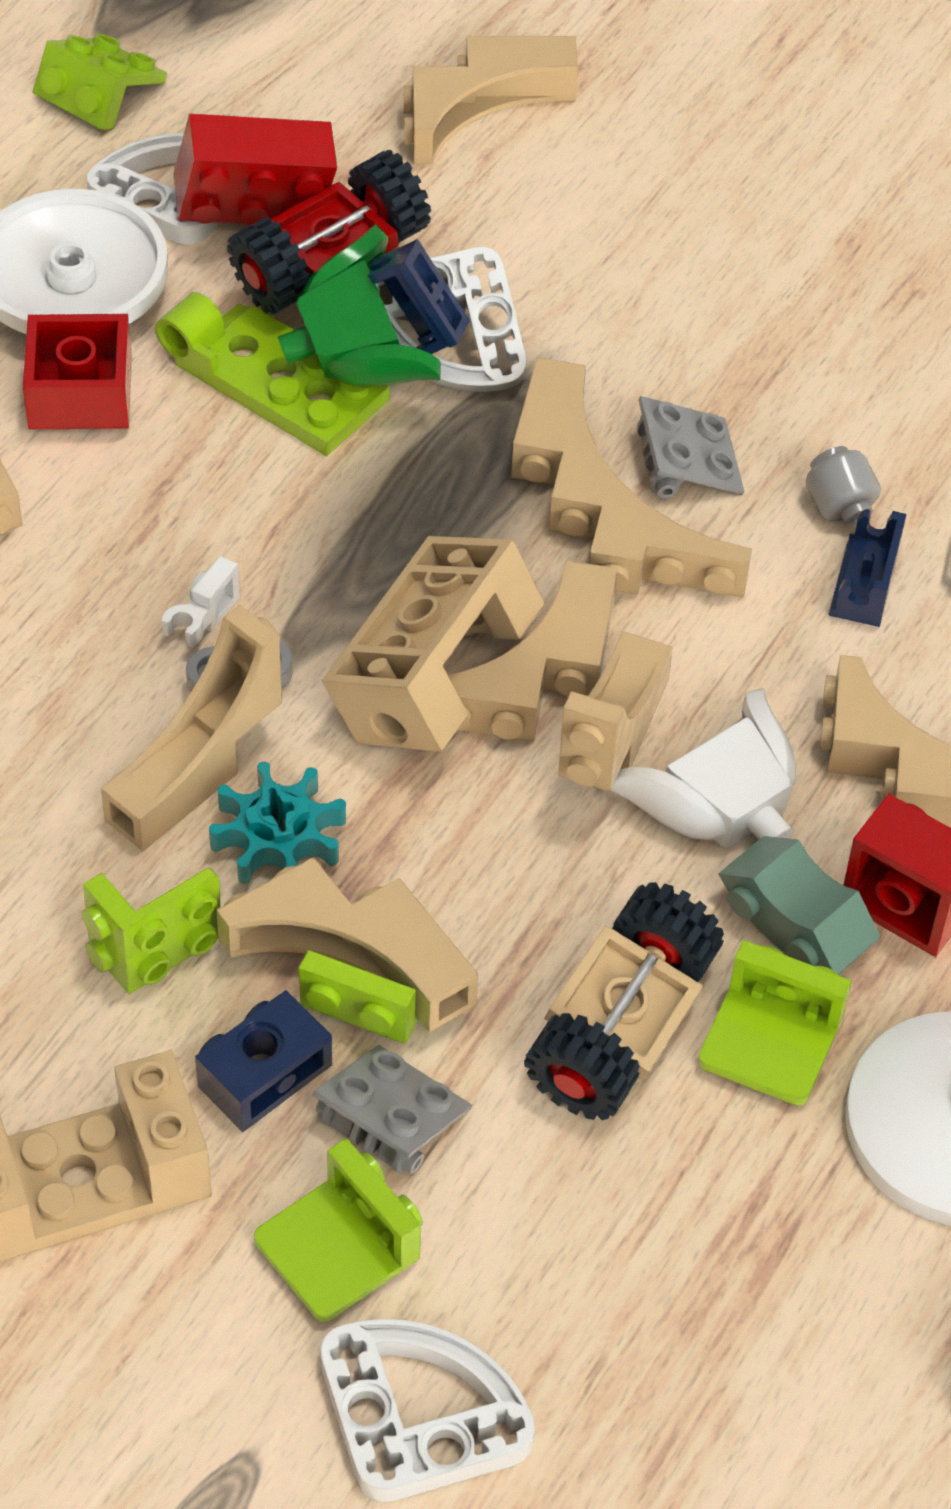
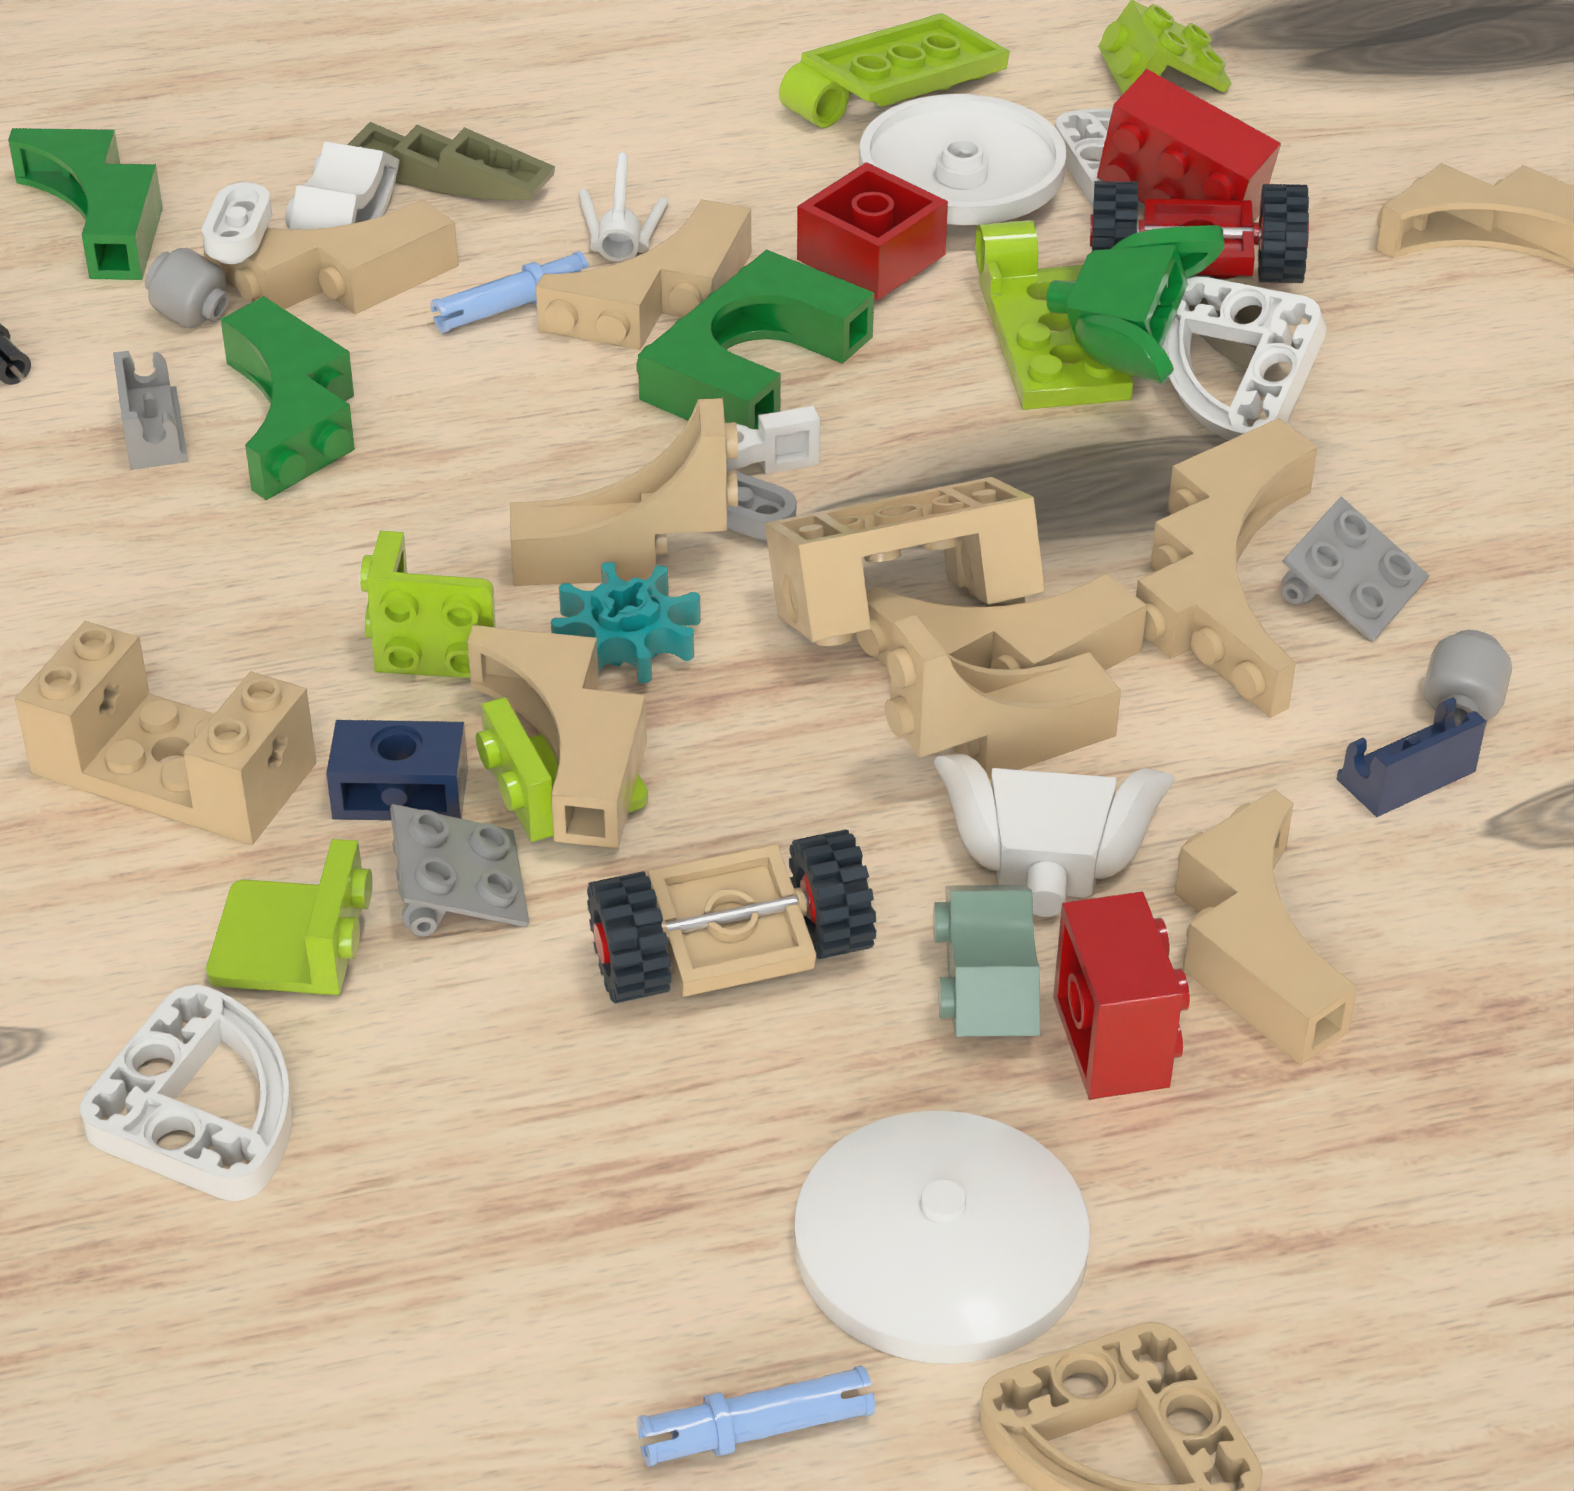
camera: 45 degrees right, 10 degrees down
dark blue hinge [367,239,470,354] -> none
lime bracket [698,940,852,1105] -> none
none -> green arch [636,249,874,429]

